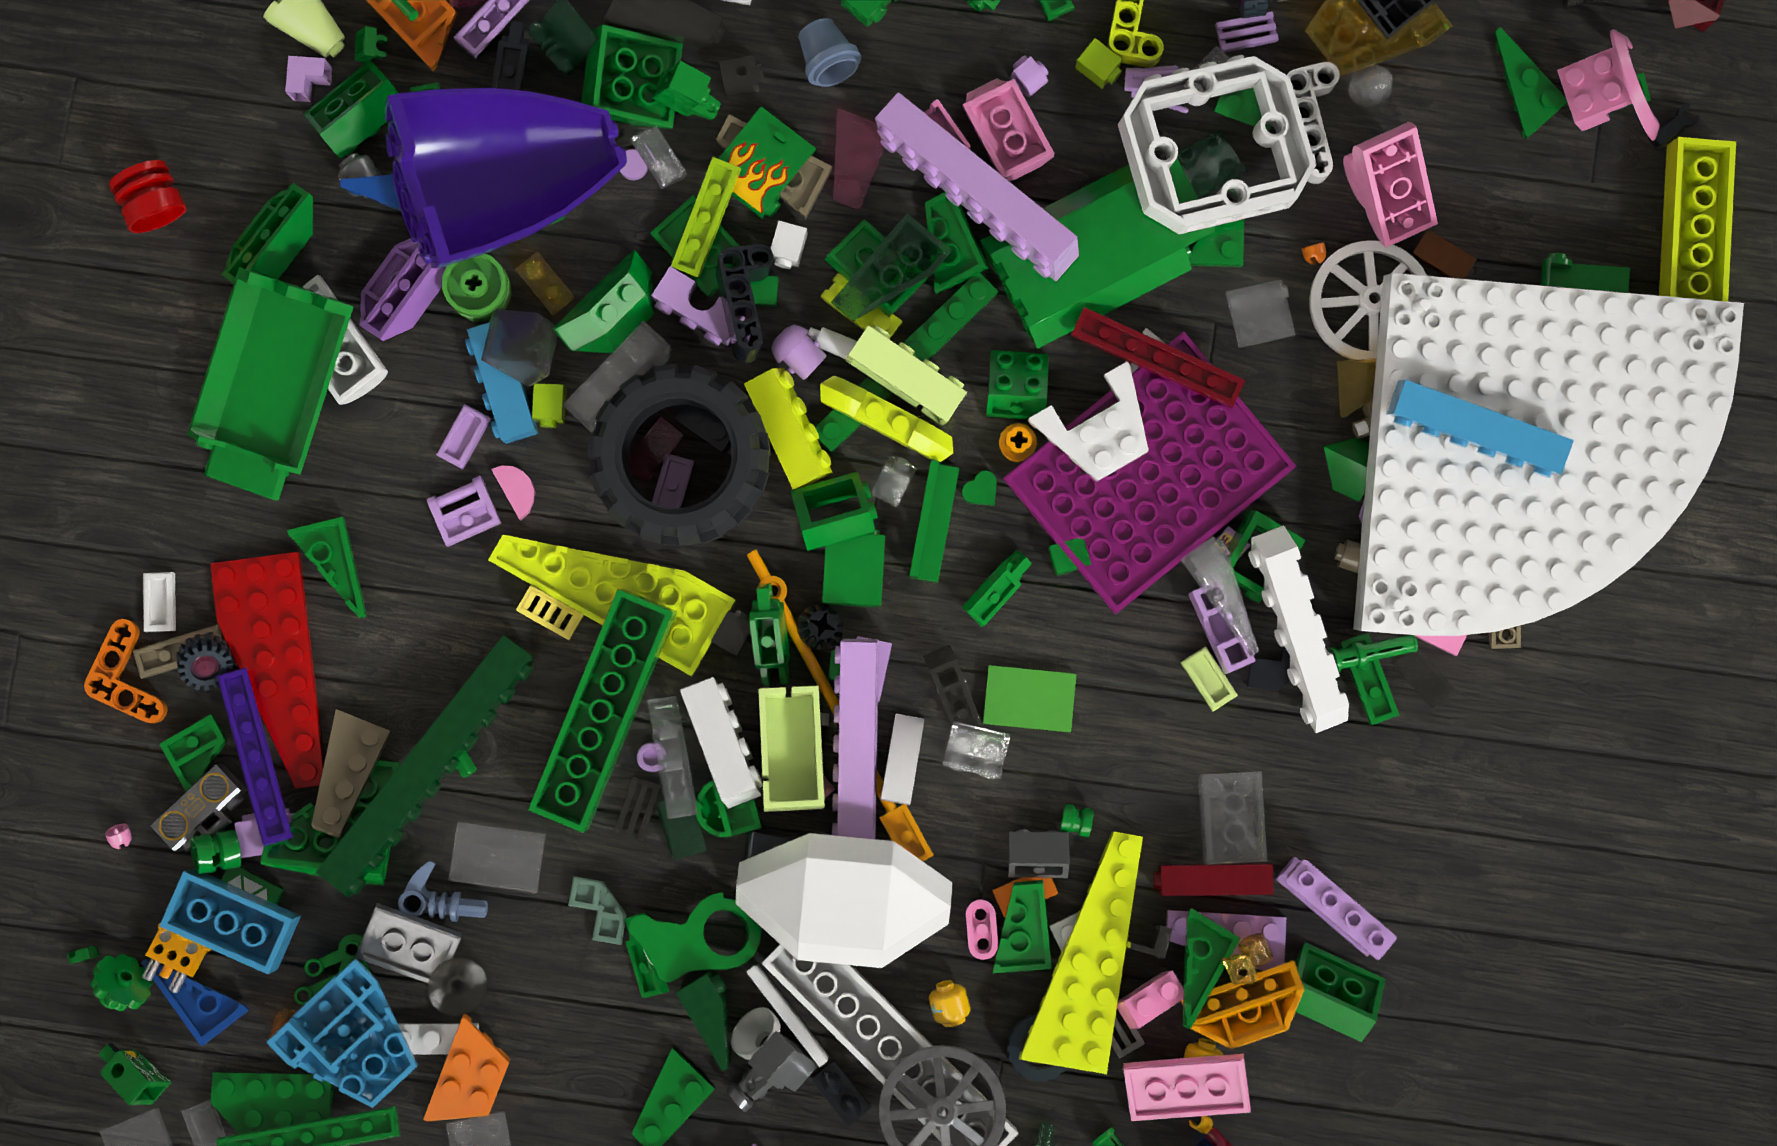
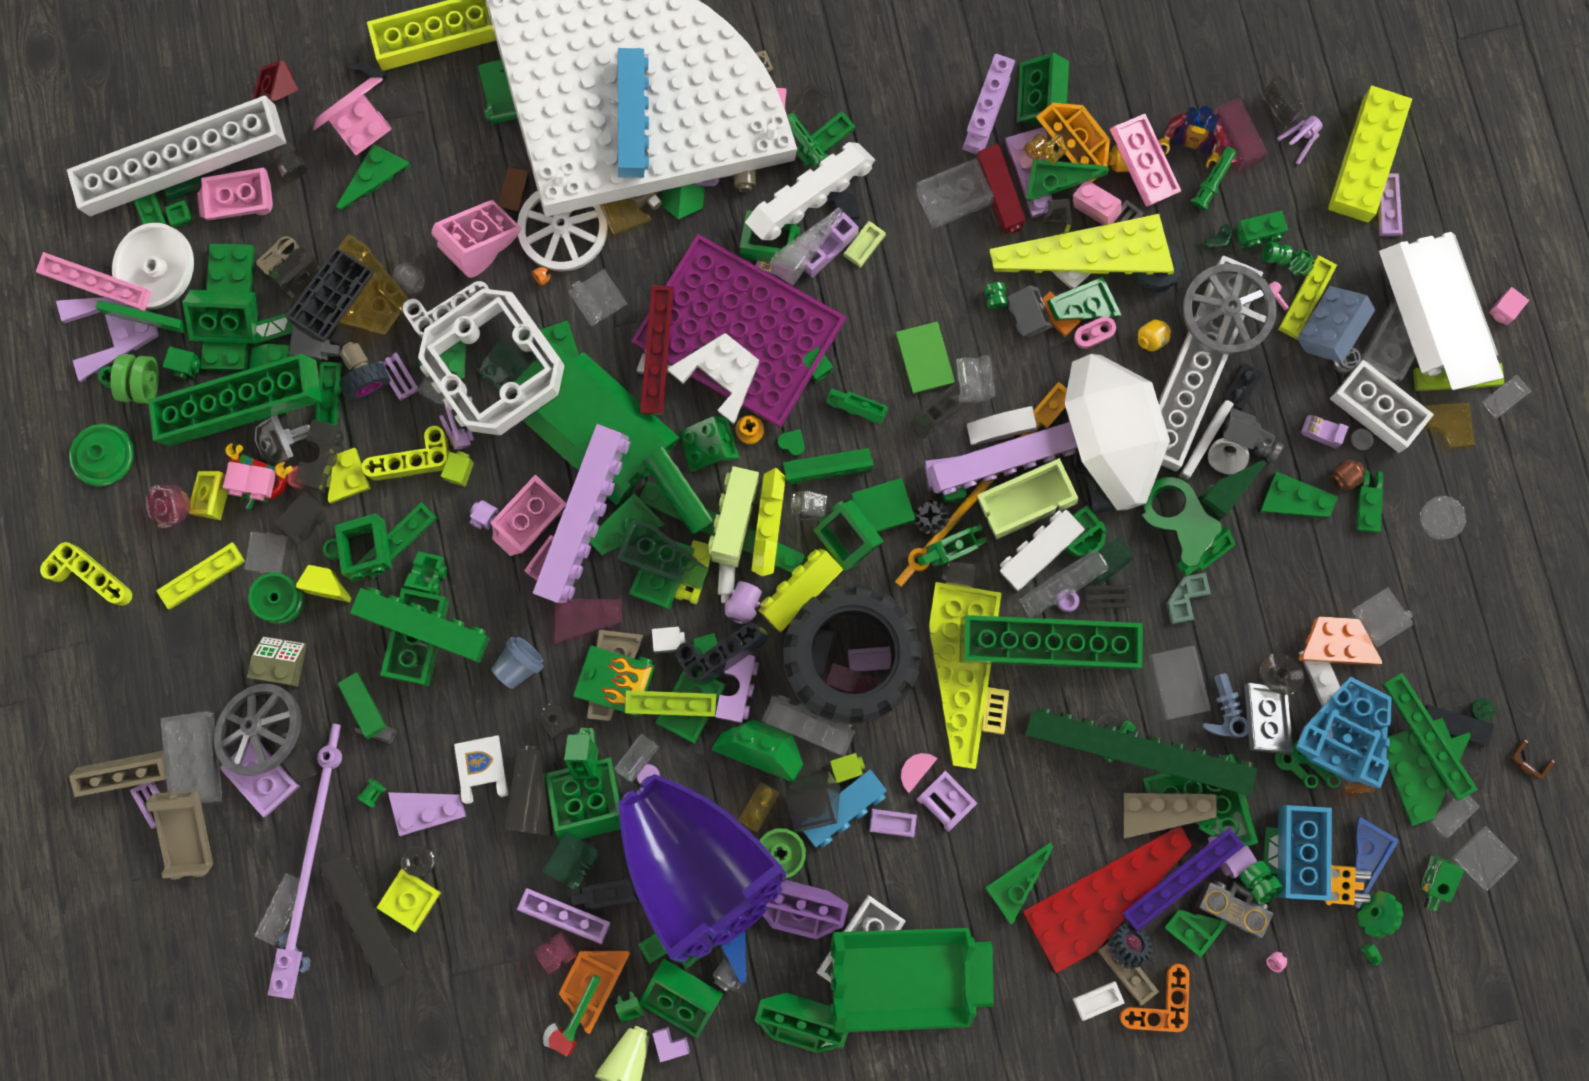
camera: 110 degrees left, 5 degrees down
none -> green brick [642,447,714,534]

